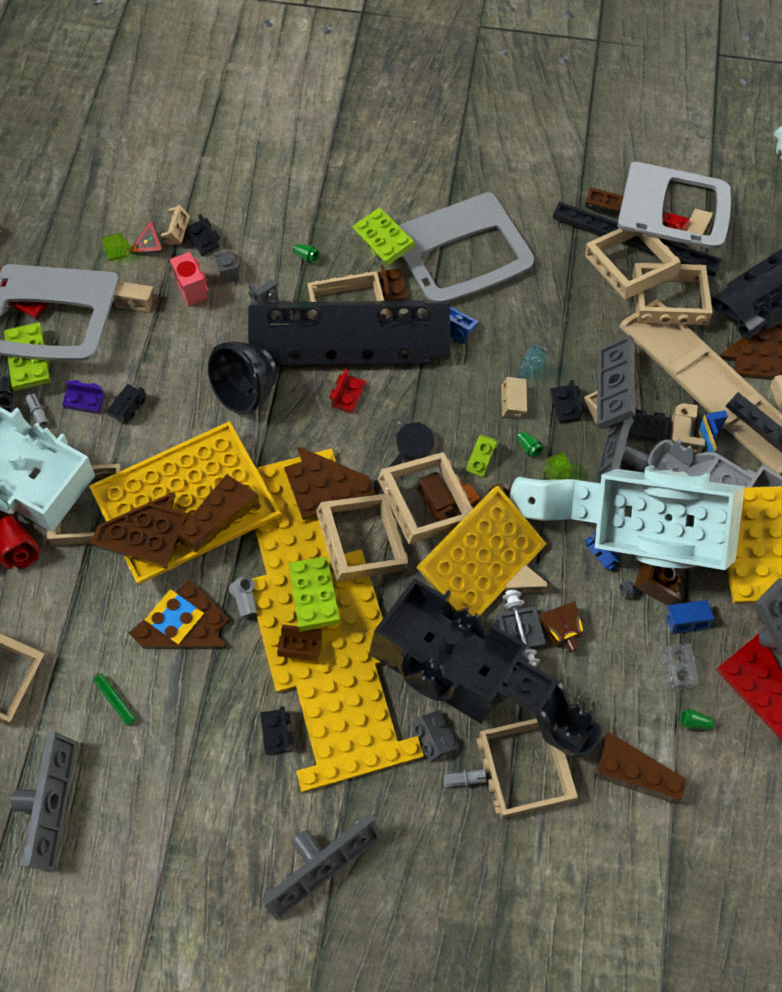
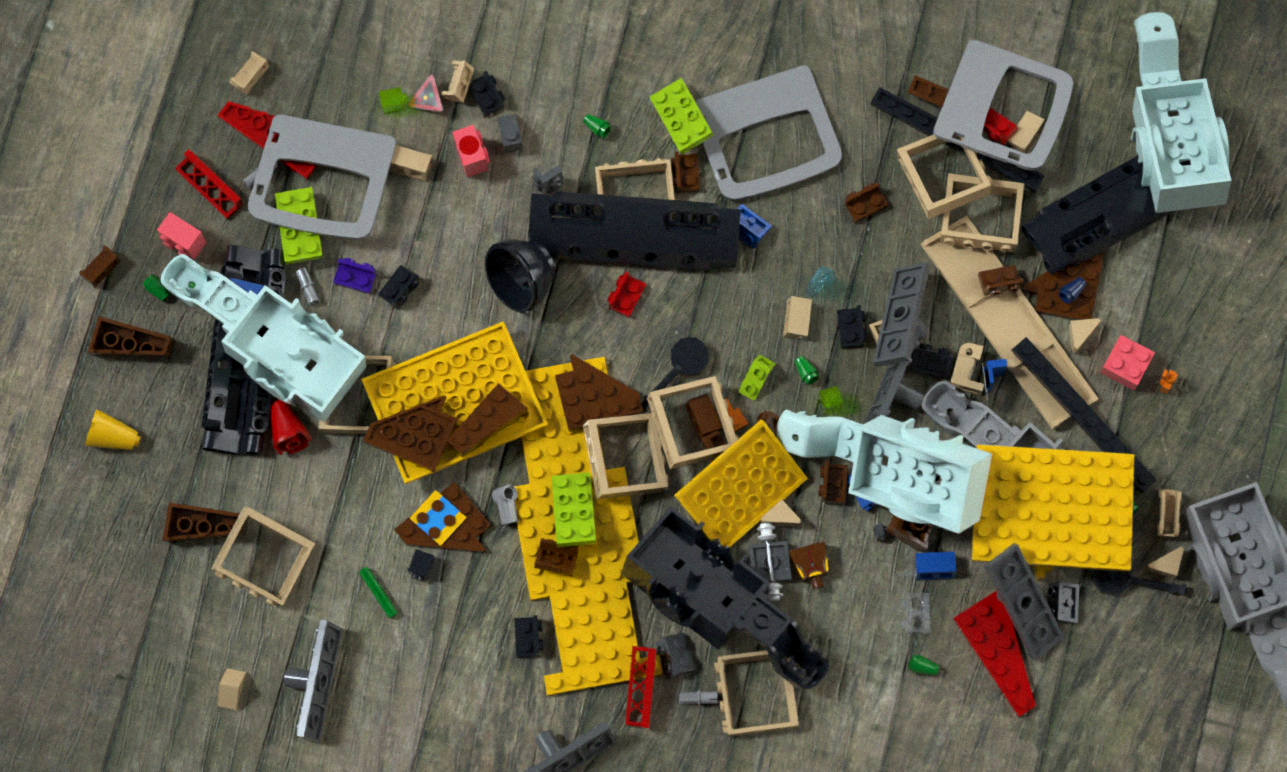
camera: 10 degrees right, 10 degrees up
reddish brown wedge [594,732,686,804] -> none
none -> black brick [408,549,435,581]
none -> red fence [625,646,656,728]
none -> reddish brown bracket [818,461,848,504]
none -> reddish brown bracket [844,182,888,223]
none -> reddish brown bracket [978,265,1024,296]
none -> dark blue cone [1058,277,1086,304]

